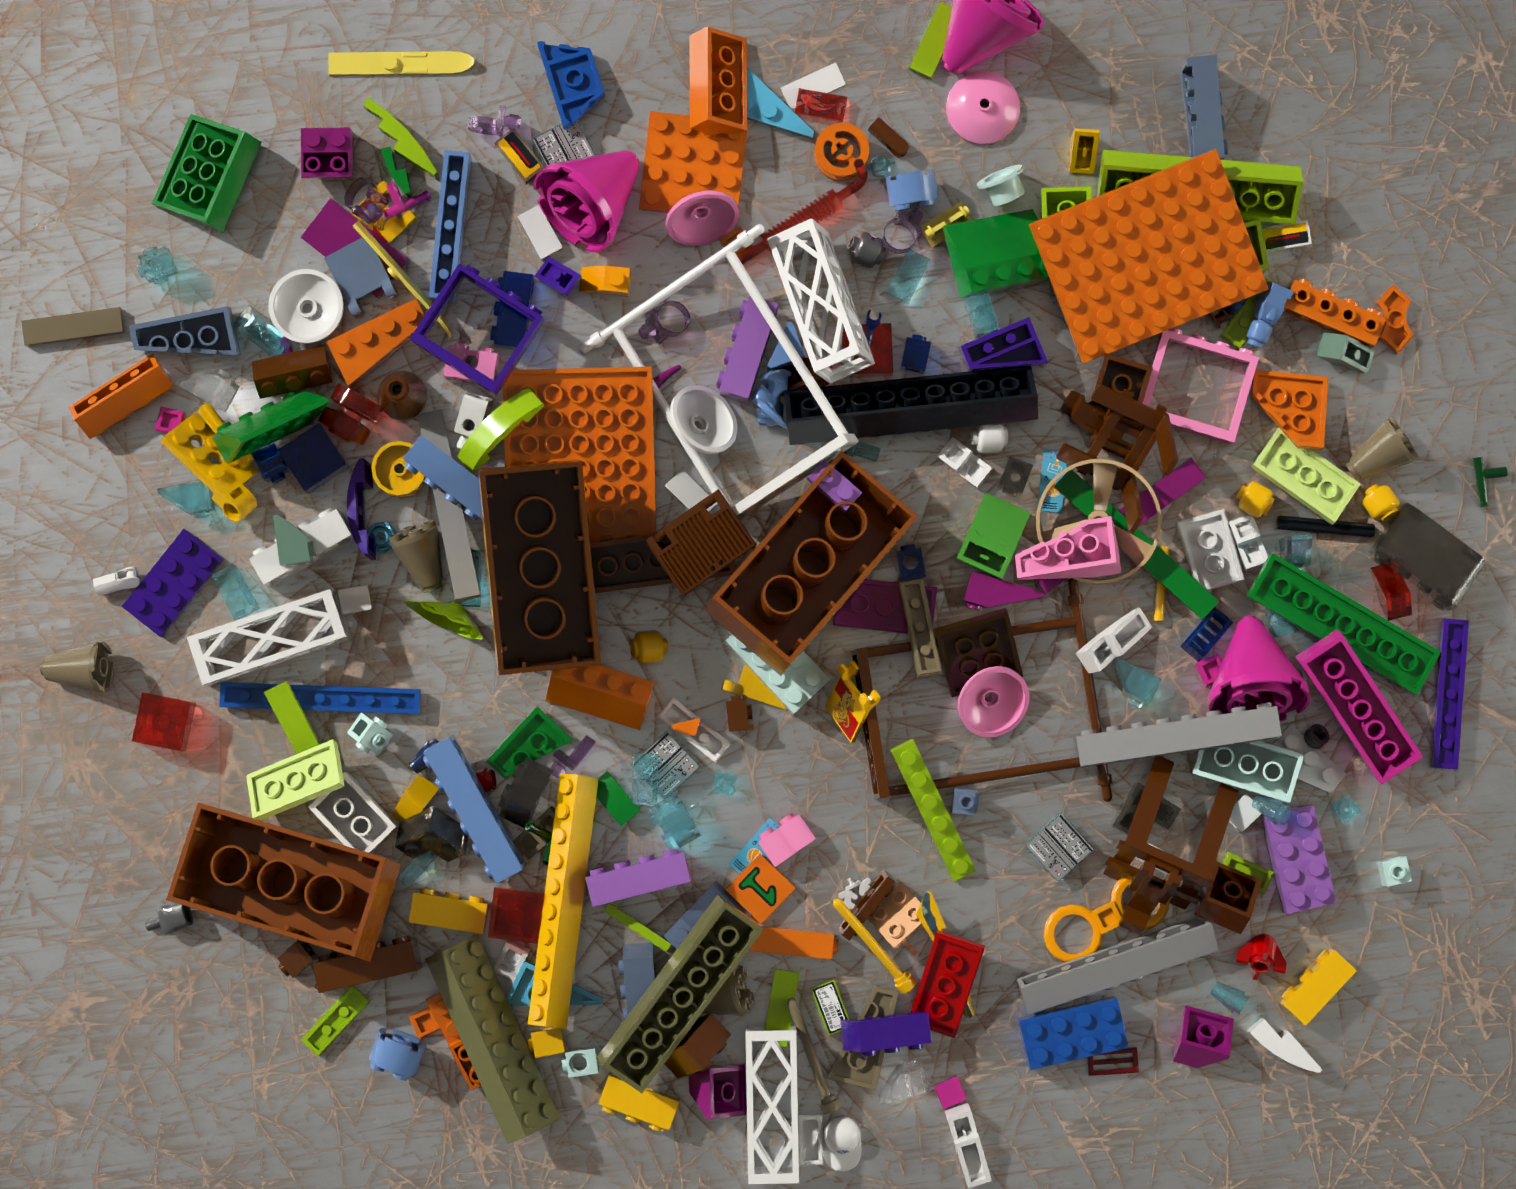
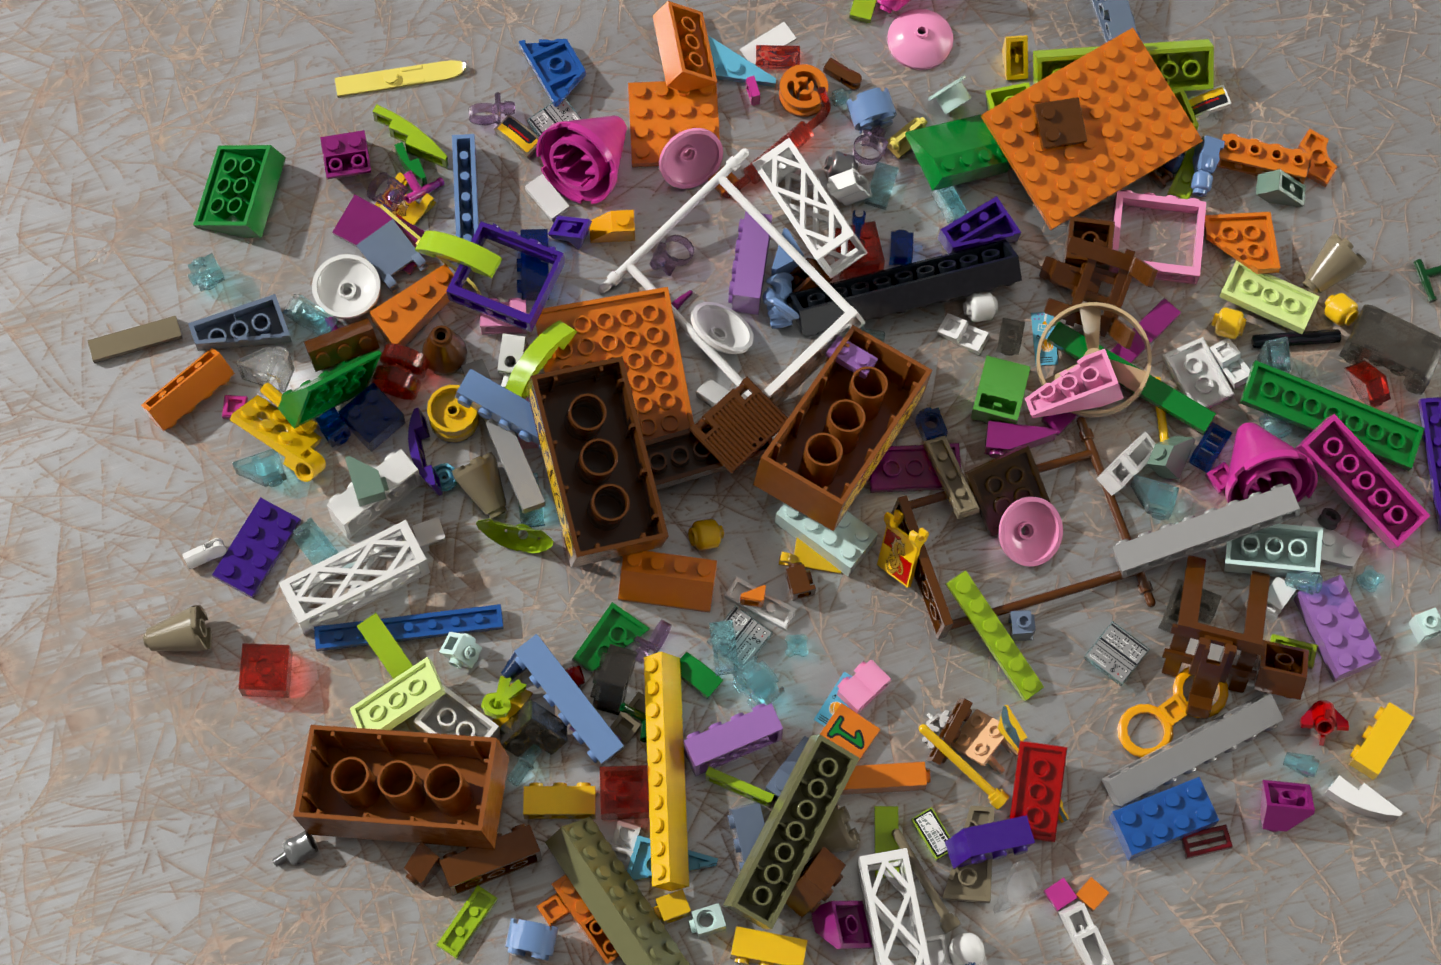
camera: 10 degrees left, 15 degrees down
none -> lime slope [415,231,502,278]
none -> lime piece [481,676,527,719]
none -> dark pink tile [746,76,760,106]
none -> white brick [827,168,872,206]
none -> reddish brown plate [1033,97,1087,150]
none -> orange tile [1076,877,1109,912]
none -> sand green slope [1147,436,1196,480]

